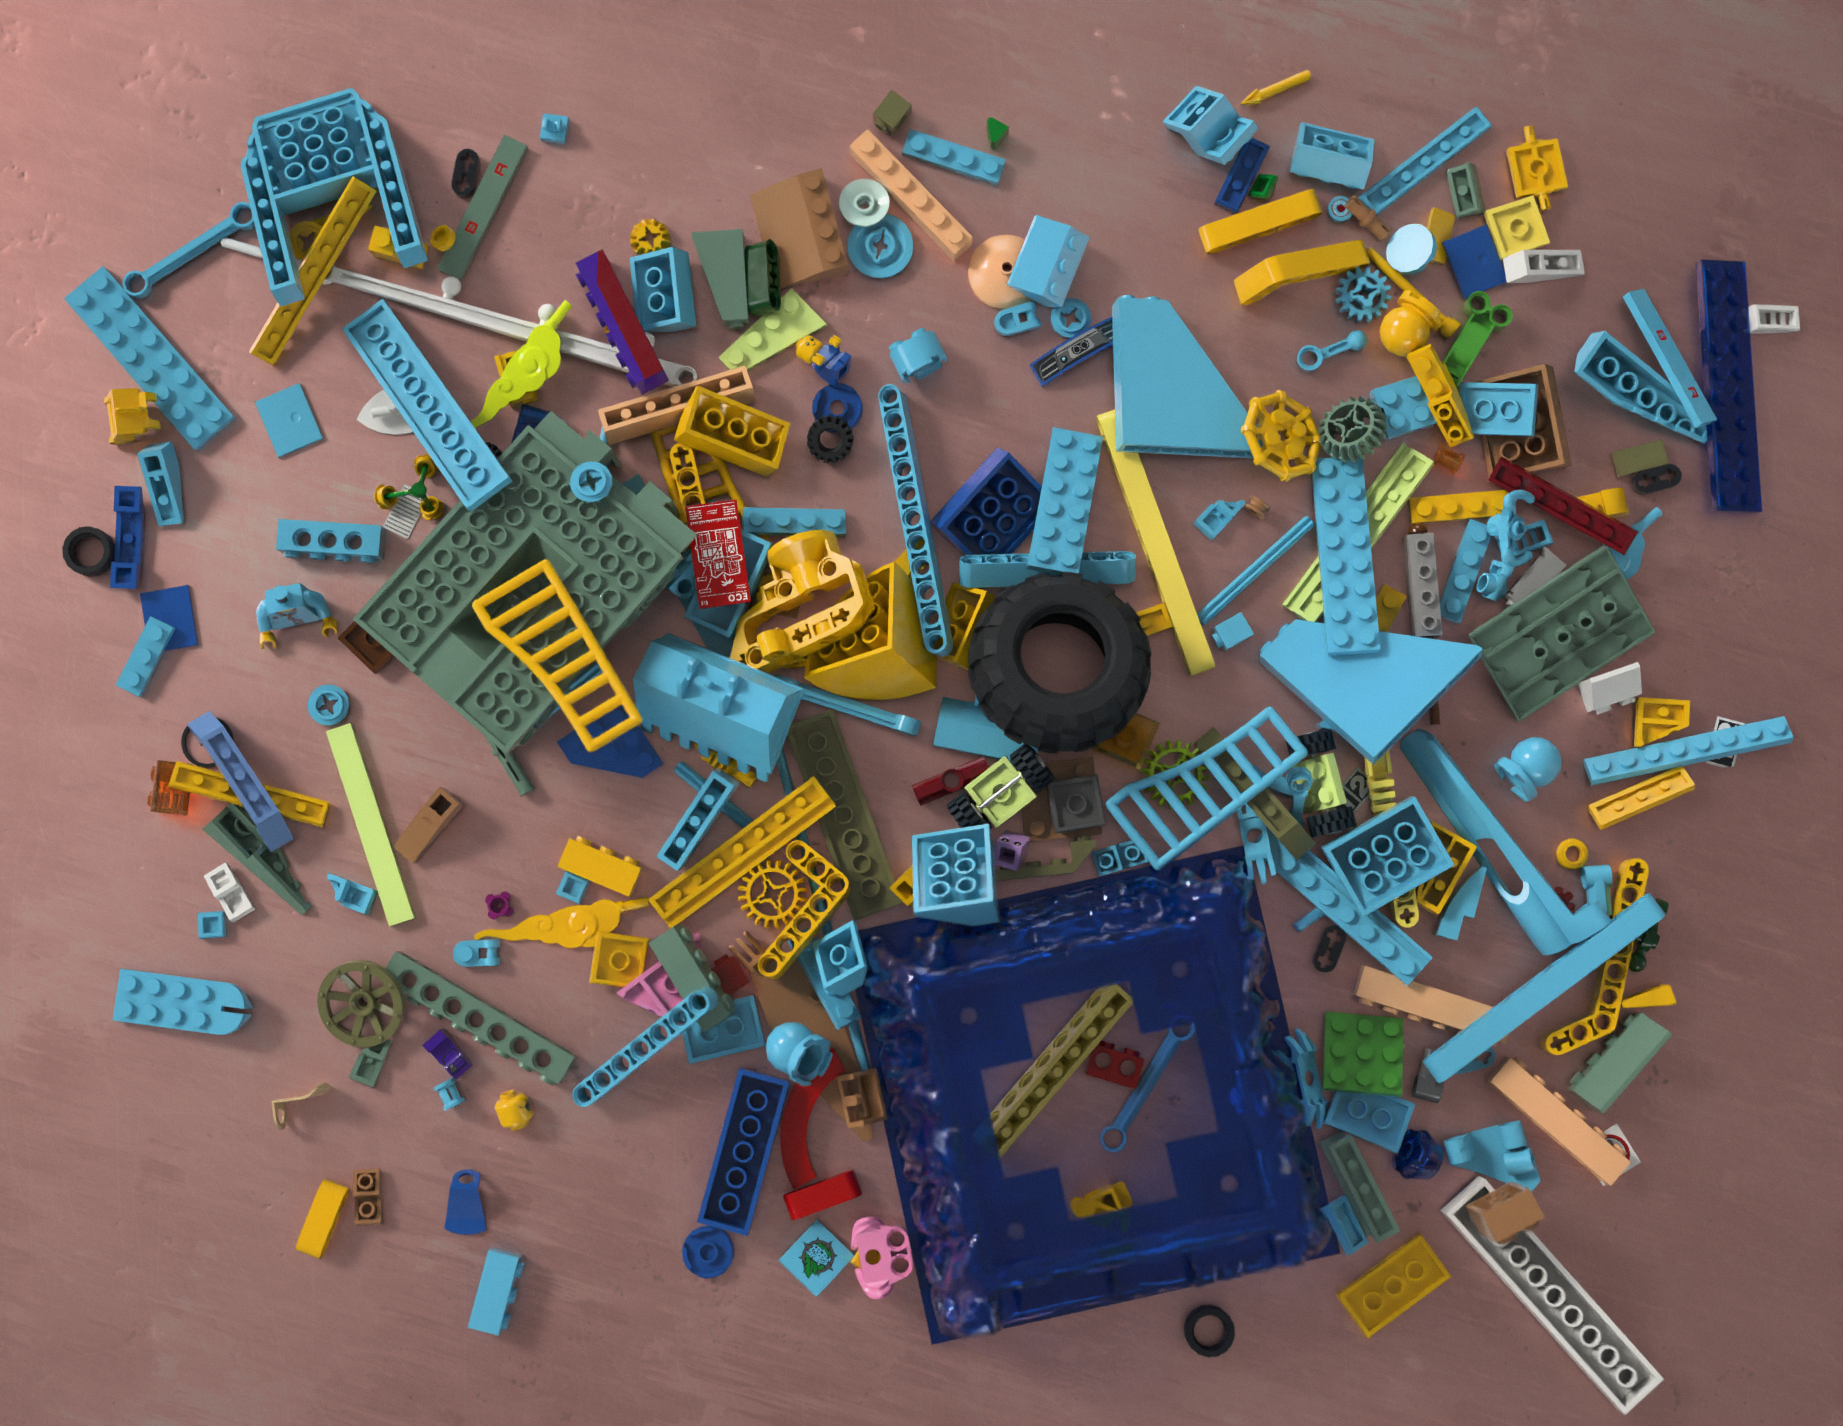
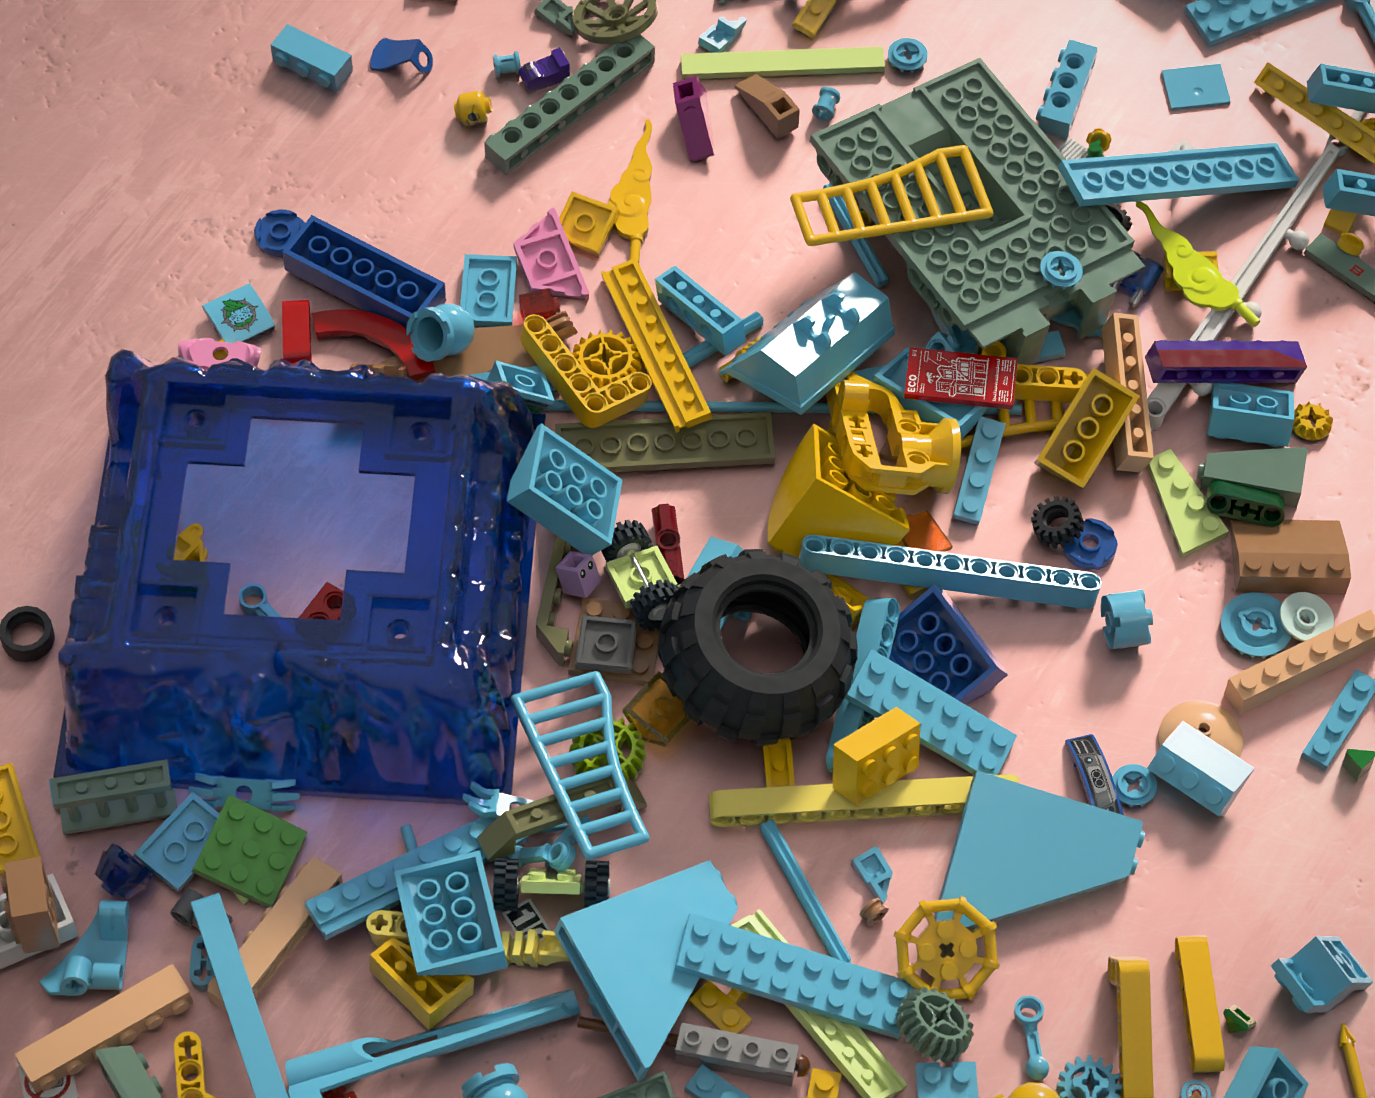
camera: 105 degrees right, 25 degrees down
medium azure torso [256,583,338,650] -> none
medium azure plate [453,939,500,967] -> none
sand green pin [483,734,535,797] -> none
magenta plate [485,891,513,919] -> none
medium azure tile [556,871,590,904] -> none
blue plate [557,705,664,778] -> none
yellow brick [557,836,643,897] -> none
medium azure beam [572,987,718,1107] -> none
sand green brick [649,924,736,1032] -> none
medium azure piece [775,674,921,737] -> none
piece [796,335,852,387] -> none
light yellow brick [971,977,1135,1160] -> none
medium azure plate [994,302,1042,336] -> none
medium azure slope [1091,836,1149,877] -> none
medium azure brick [1211,612,1254,652] -> none
blue tile [1214,138,1270,214] -> none
black beam [1312,925,1346,973] -> none
medium azure slope [1432,867,1487,940] -> none
none -> magenta slope [673,76,715,162]
none -> medium azure bush [812,86,841,121]
none -> yellow brick [833,707,920,805]
none -> clear orange piece [901,510,953,552]

